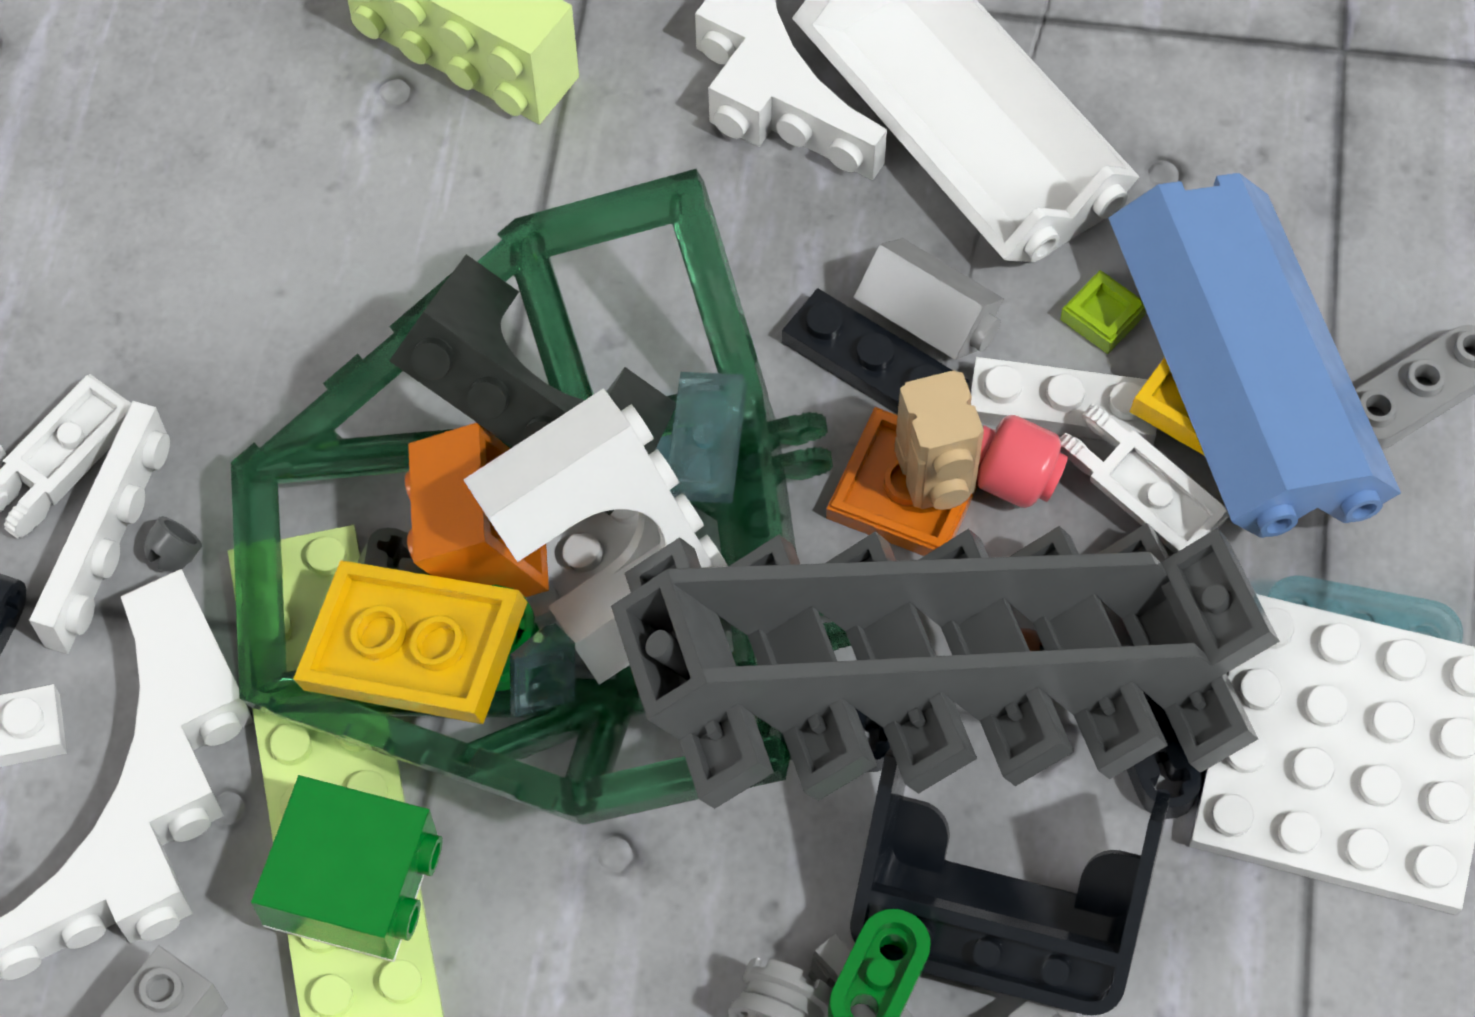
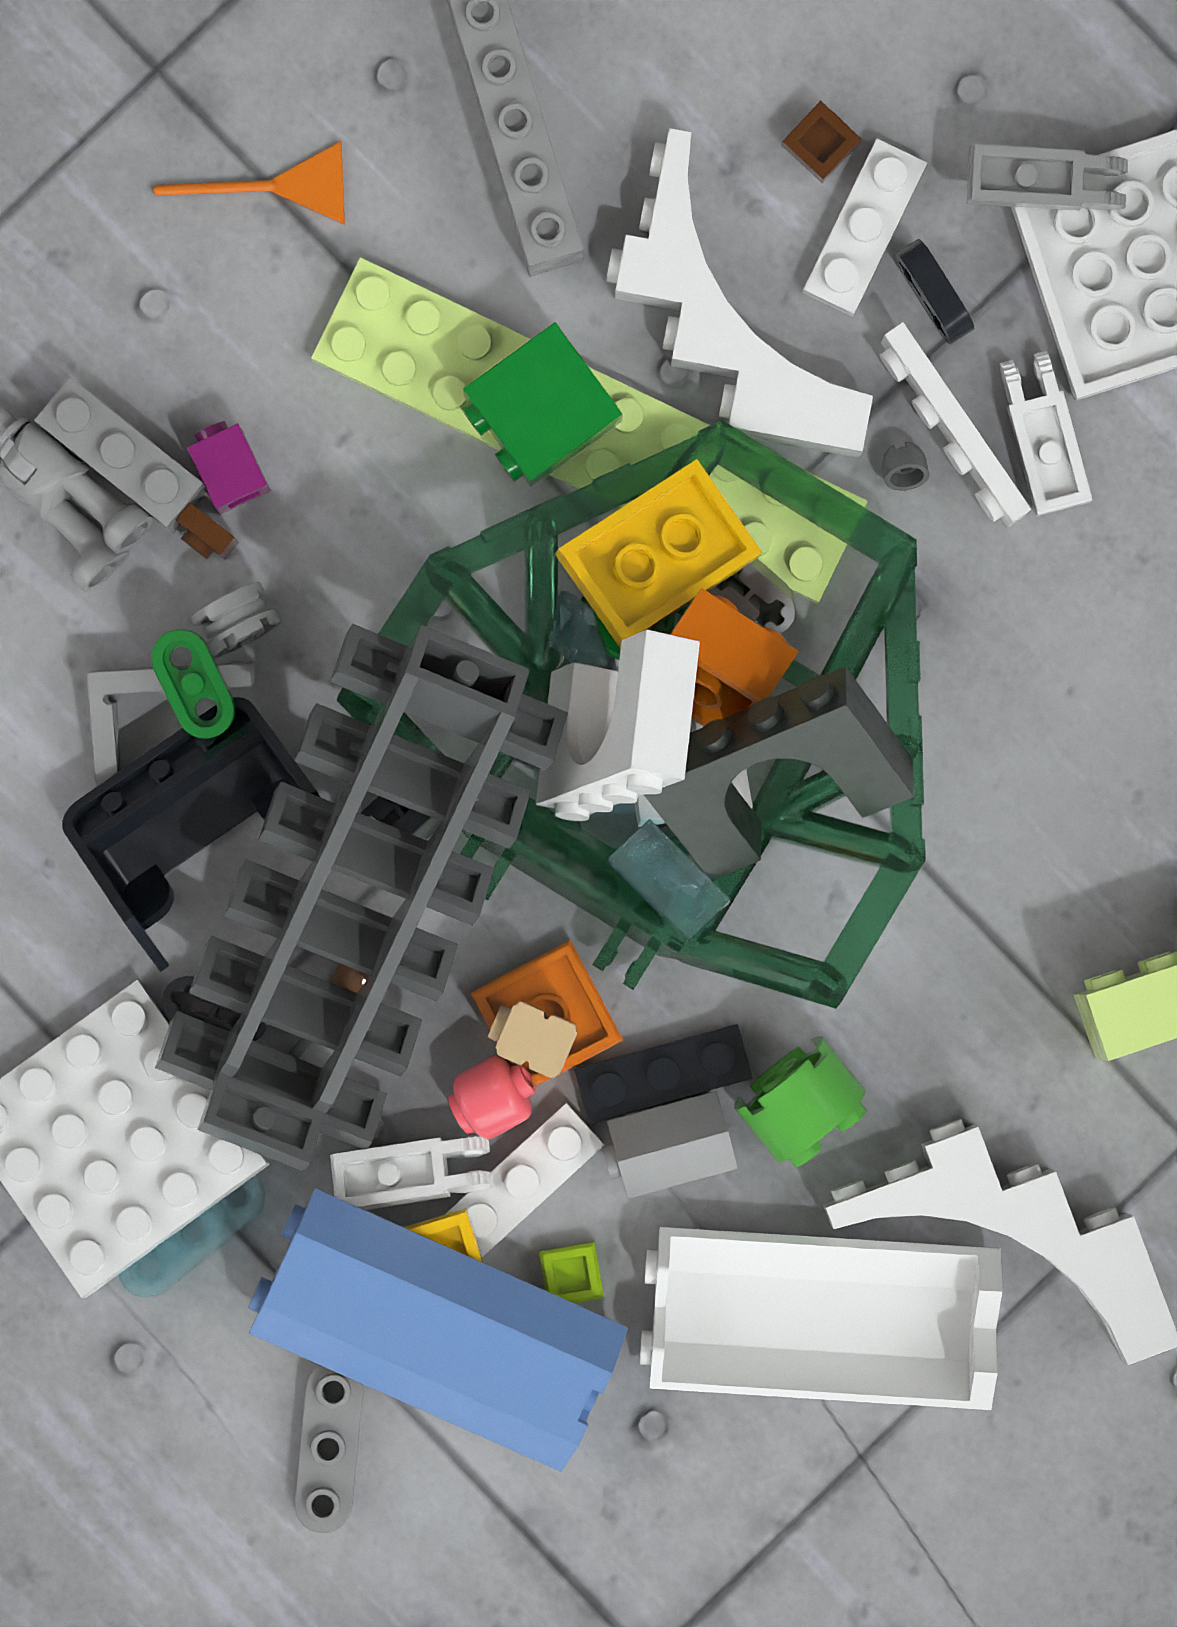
camera: 130 degrees right, 25 degrees up
none -> bright green brick [734,1036,867,1168]

